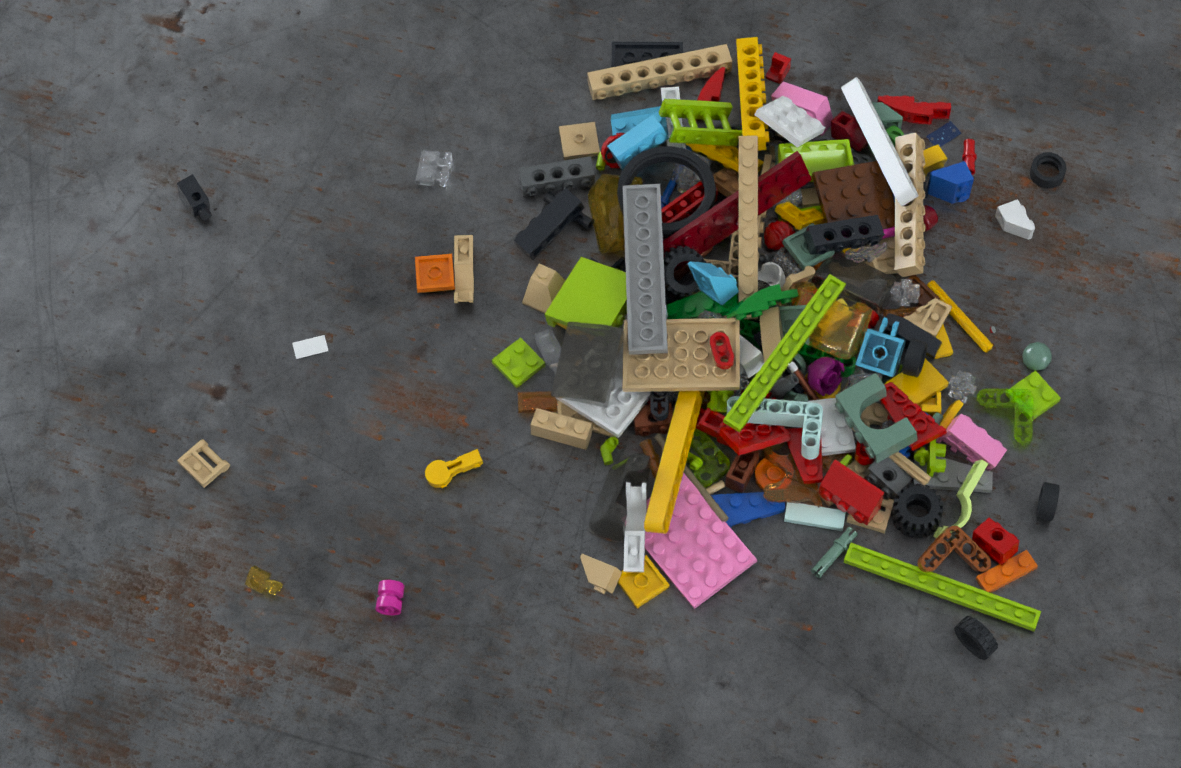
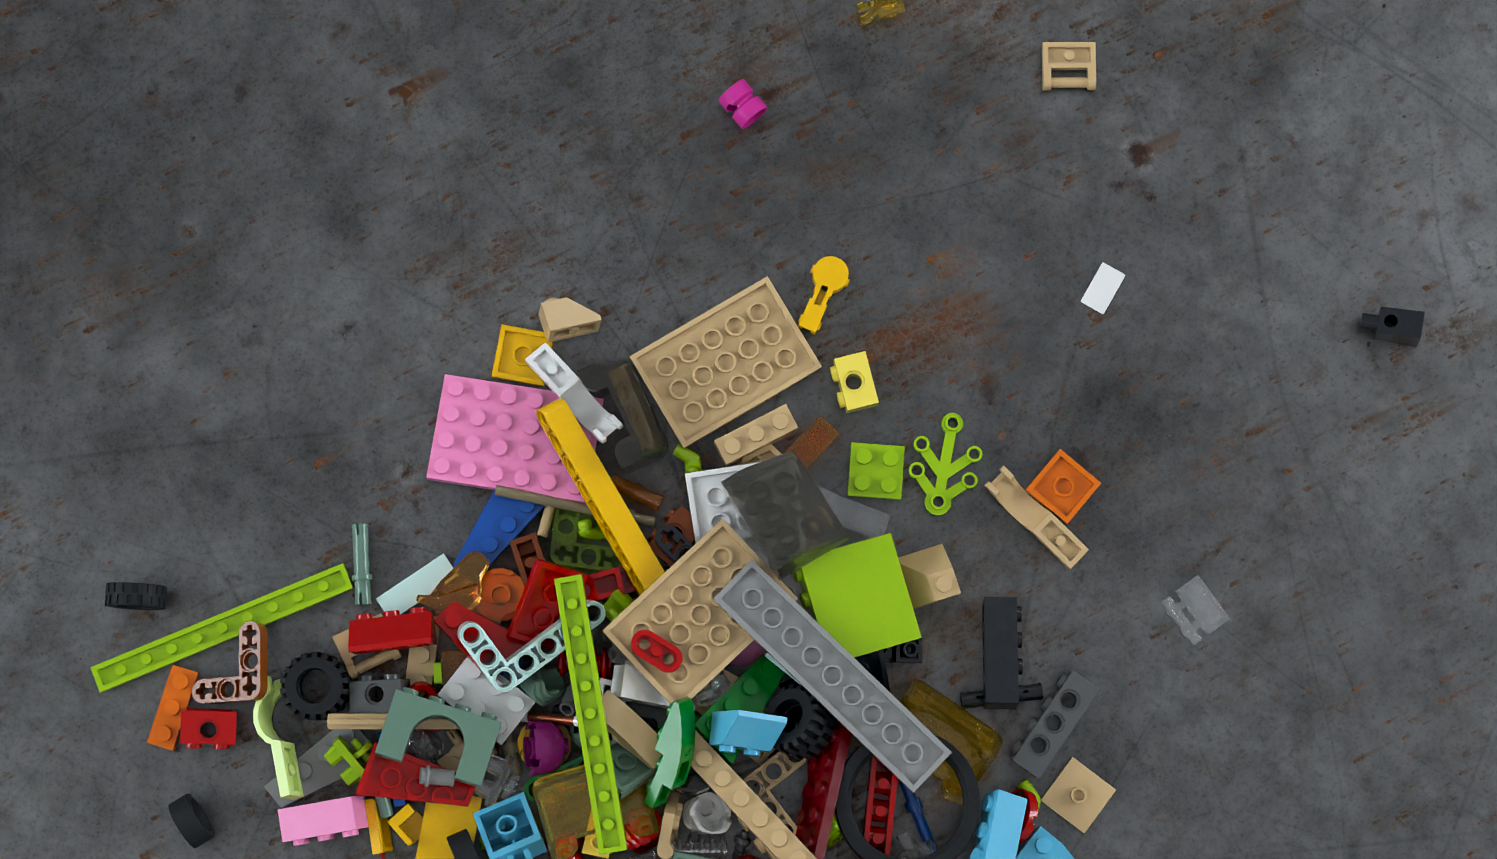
camera: 130 degrees right, 20 degrees up
none -> light grey pin [419,765,455,787]
none -> tan plate [629,276,822,448]
none -> light yellow brick [830,351,879,414]
none -> lime plant [908,413,983,516]

